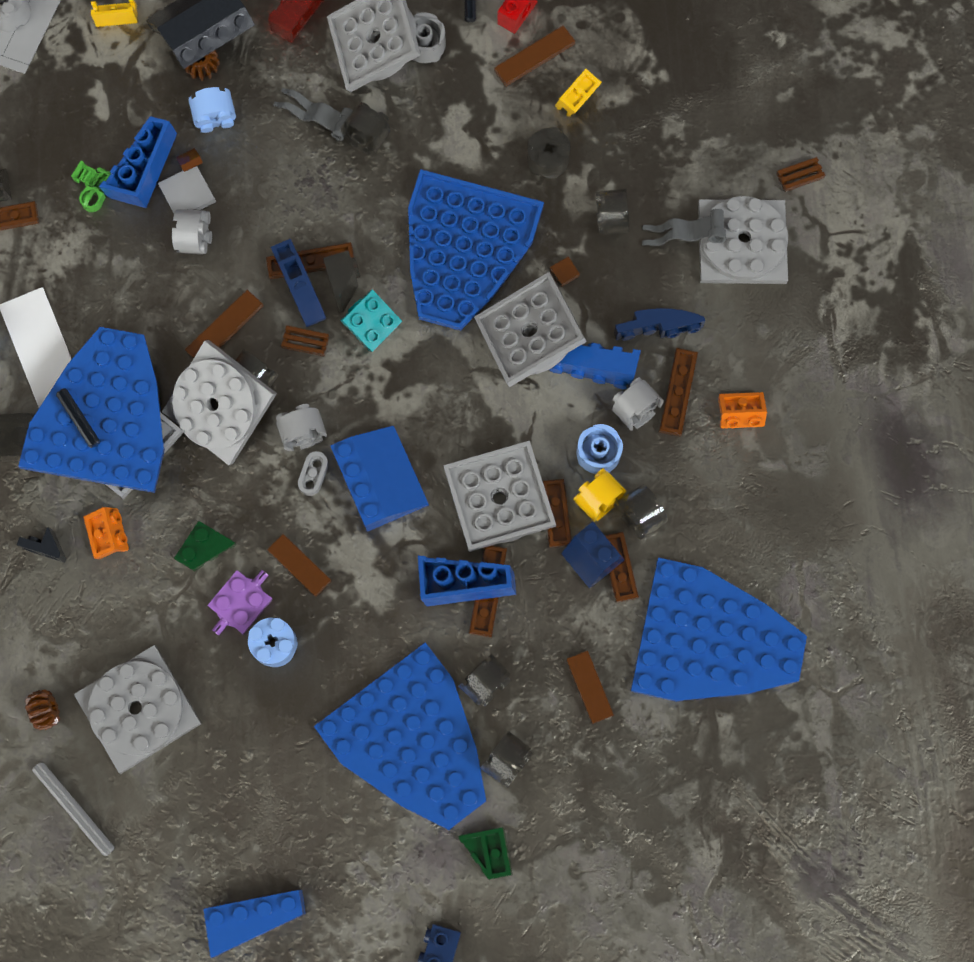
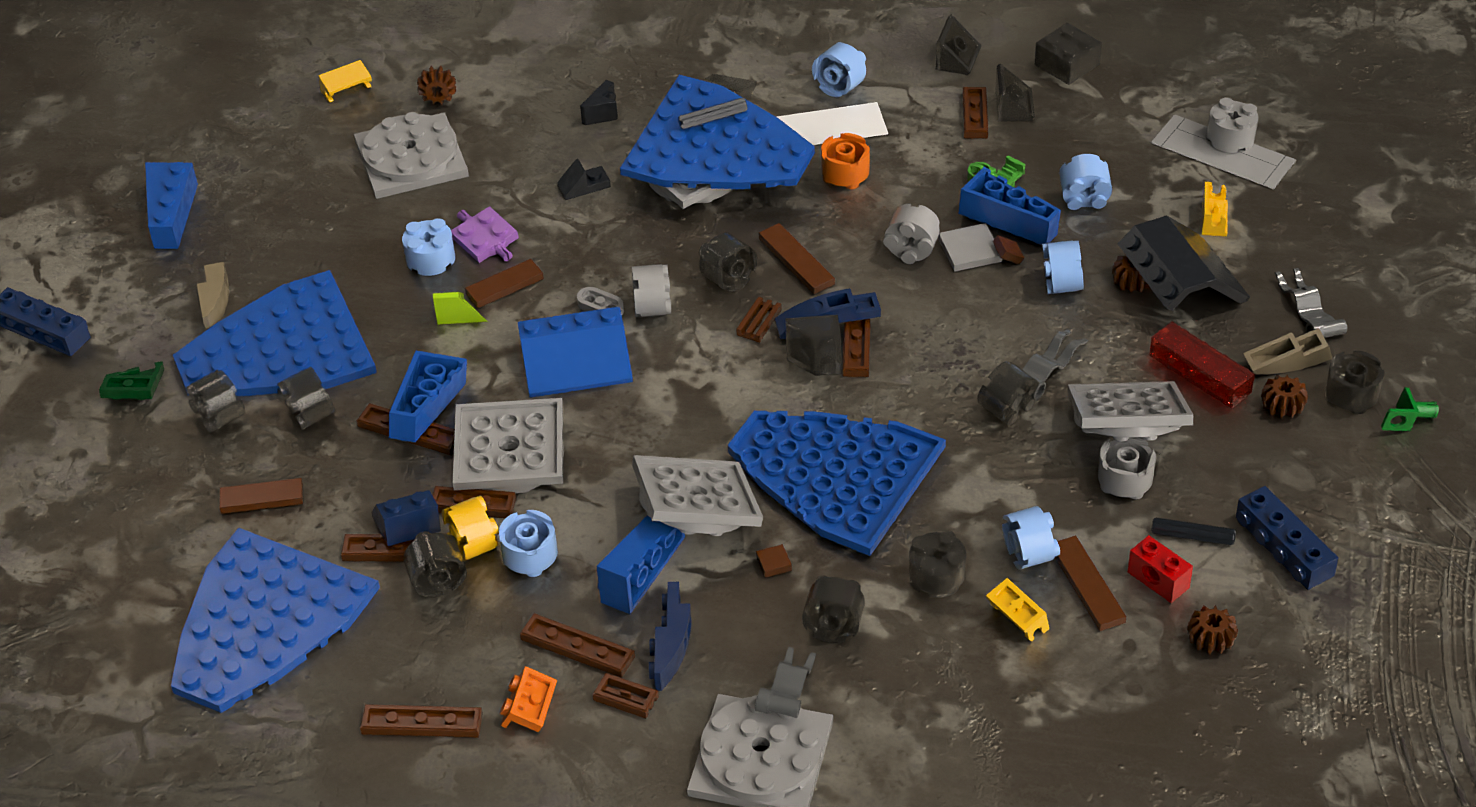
camera: 105 degrees right, 30 degrees down
light grey axle [32,762,115,856] -> none
orange bracket [83,507,129,559] -> none
light grey piece [162,340,277,465] -> none
dark green wing [174,521,236,571] -> none
teal plate [340,290,402,352] -> none
light grey brick [612,377,664,430] -> none
none -> dark tan slope [197,261,229,330]
none -> yellow hinge [318,60,372,103]
none -> reddish brown tile [360,704,483,738]
none -> lime slope [433,292,488,325]
none -> black slope [557,159,611,200]
none -> reddish brown tile [593,673,659,719]
none -> orange brick [821,133,870,189]
none -> light blue brick [1002,506,1060,570]
none -> light blue brick [1059,154,1112,210]

